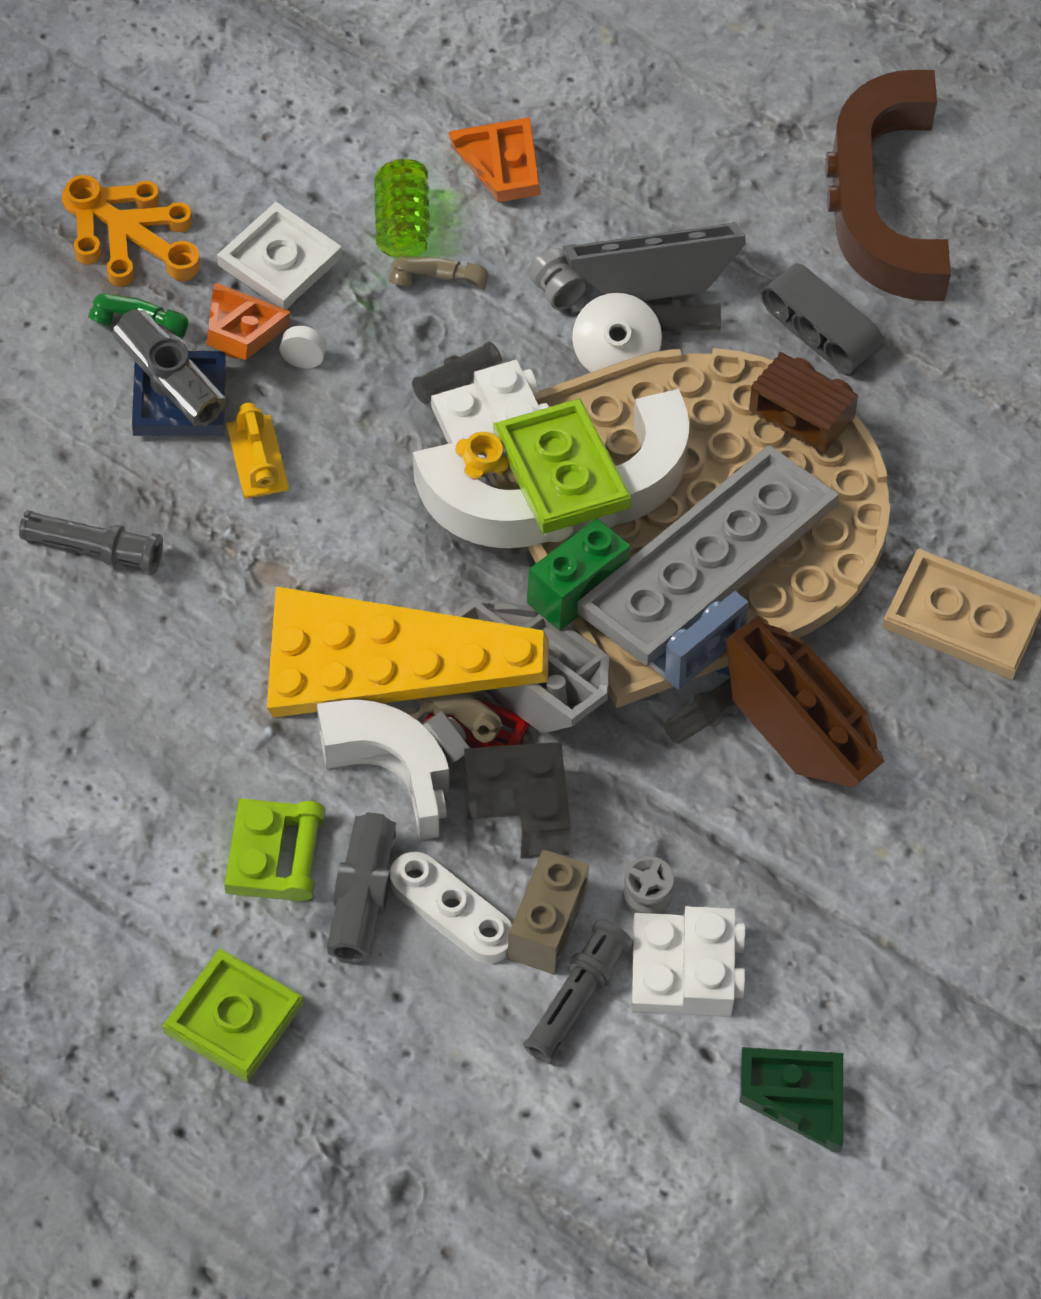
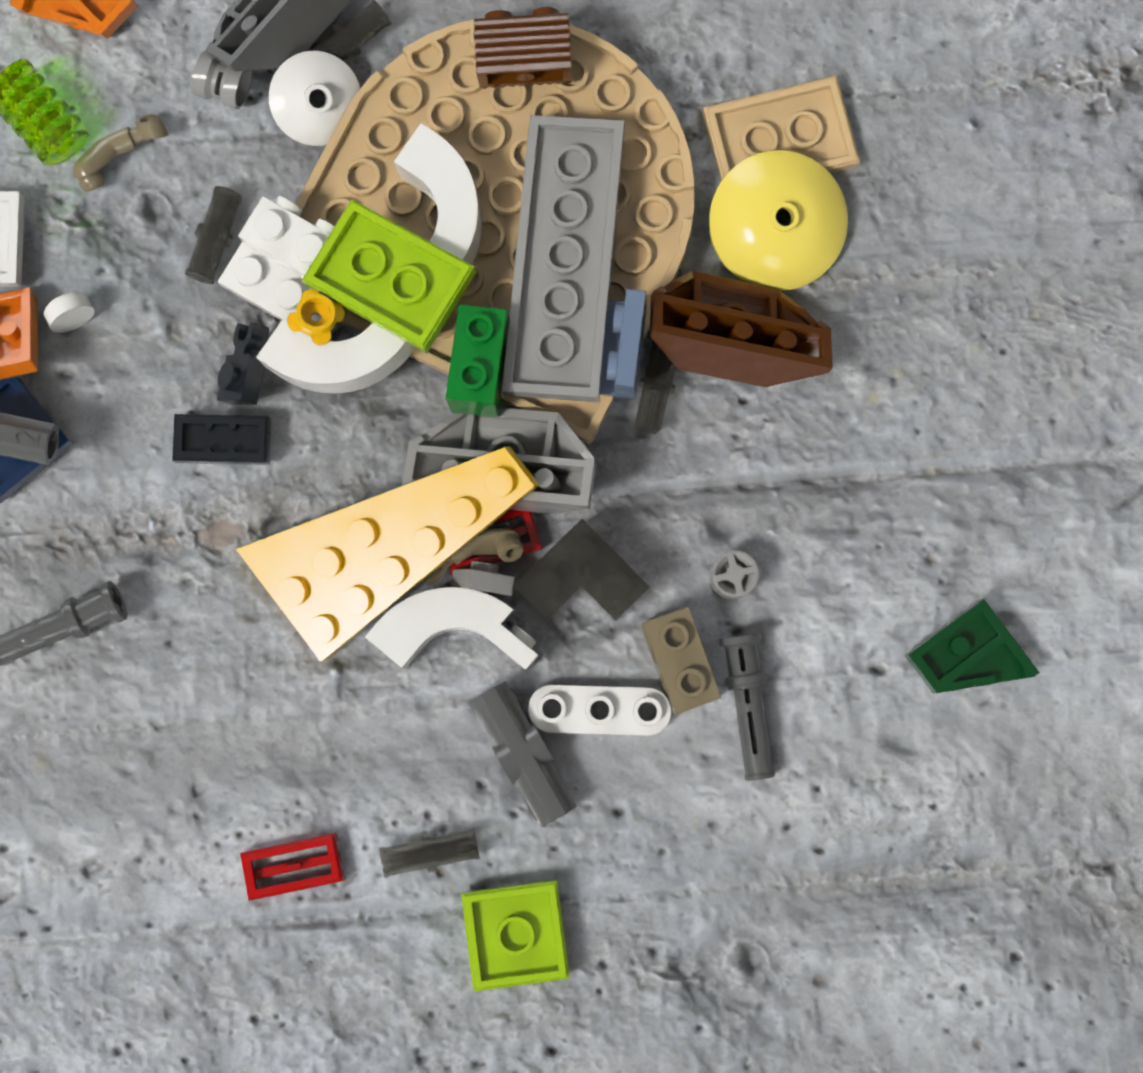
camera: 40 degrees left, 25 degrees up
lime plate [224,798,326,901] -> none
yellow hinge [226,403,289,499] -> none
white plate [631,906,745,1016] -> none
none -> black plate [172,414,271,465]
none -> black plate [217,322,269,405]
none -> red tile [240,833,345,901]
none -> clear smoke pin [379,828,480,878]
none -> light yellow dish [709,150,848,291]

